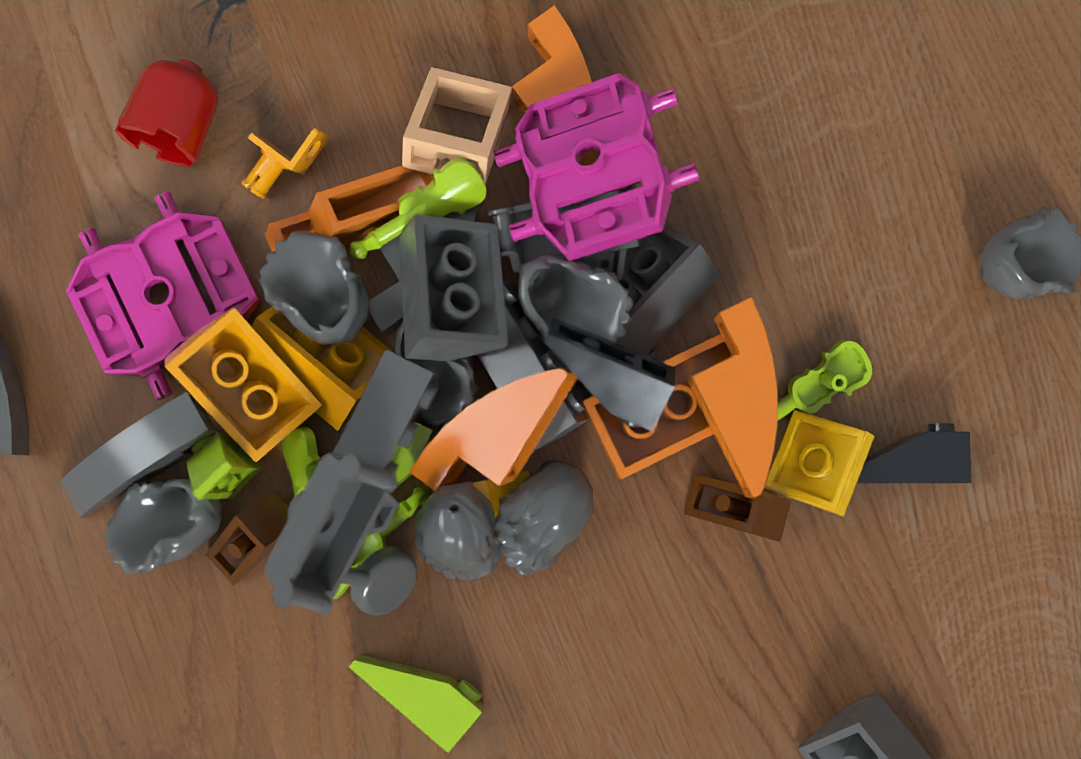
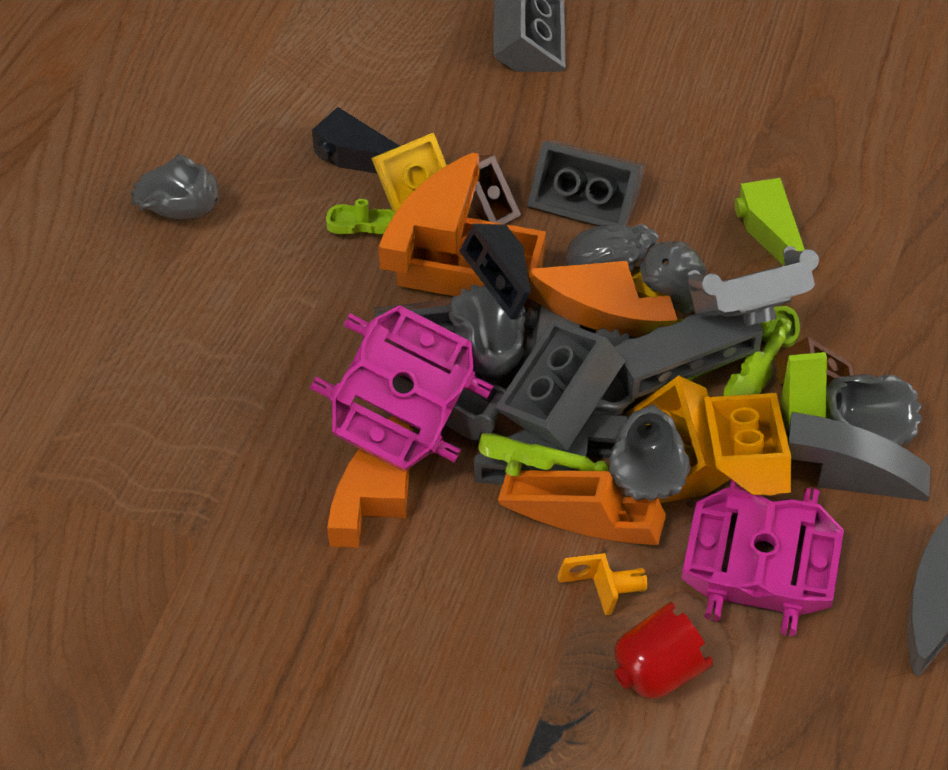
camera: 135 degrees left, 30 degrees down
light nougat window [402,67,512,184] -> none
none -> dark grey slope [527,140,646,226]

